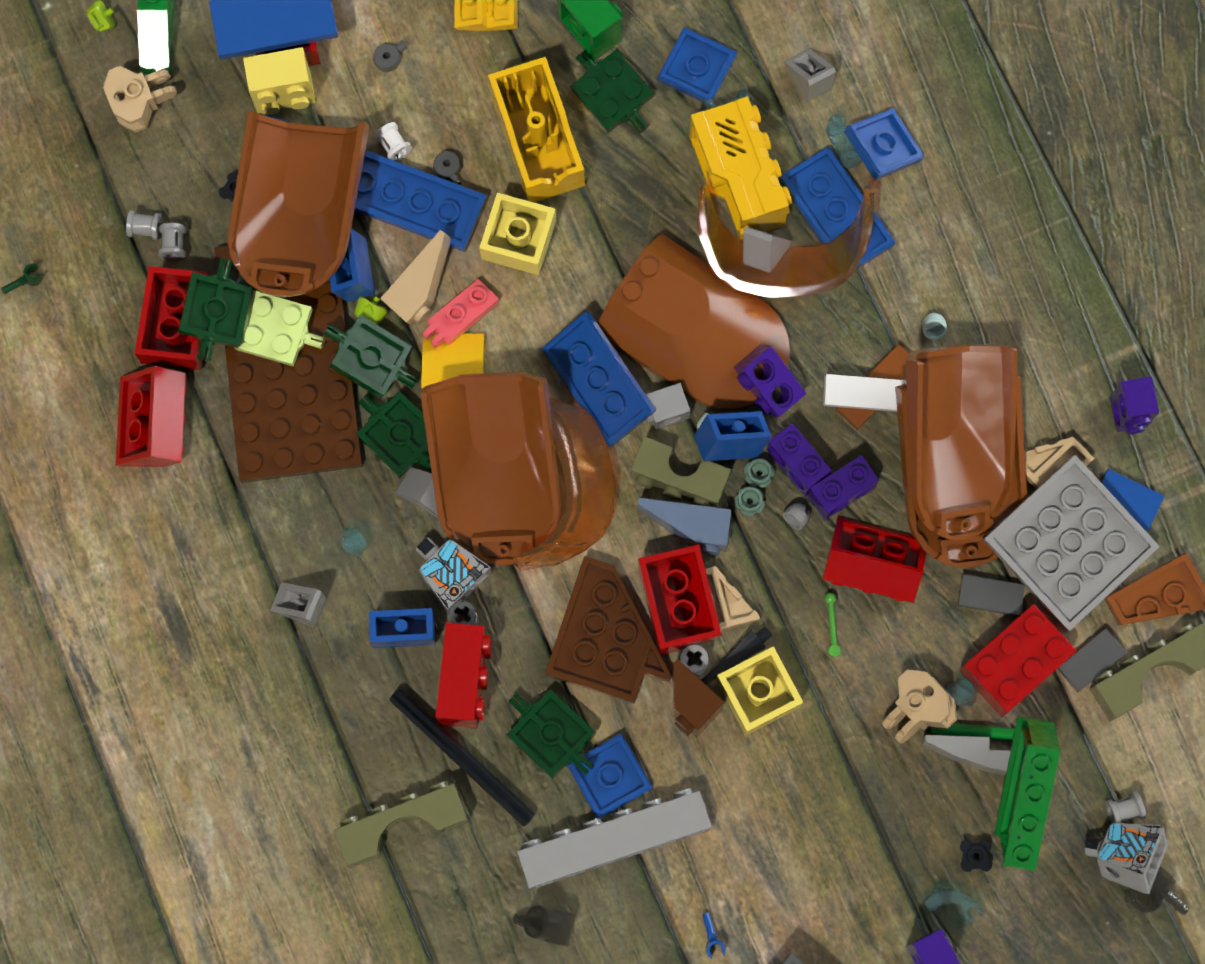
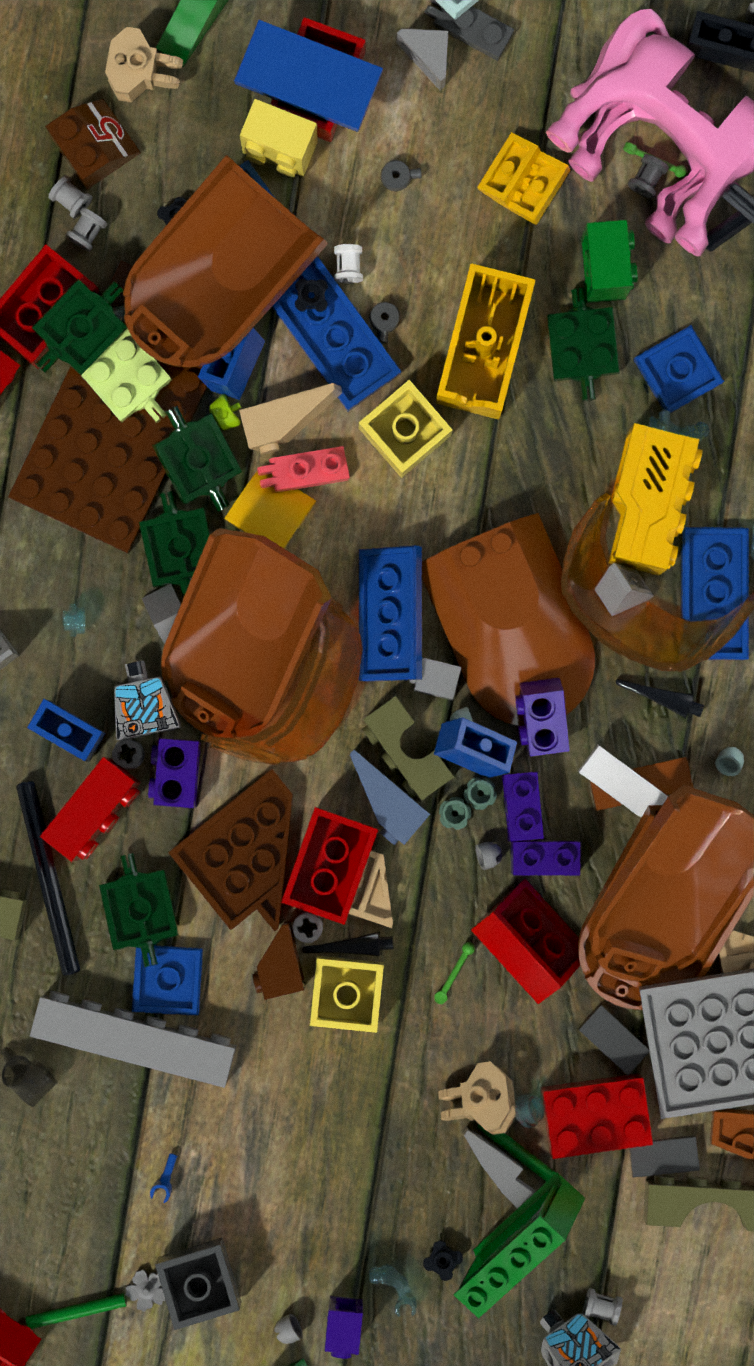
camera: 25 degrees right, 10 degrees up
none -> reddish brown slope [45,99,141,190]
none -> dark purple brick [148,738,201,808]
none -> black plate [295,279,328,312]
none -> black piece [615,678,704,719]

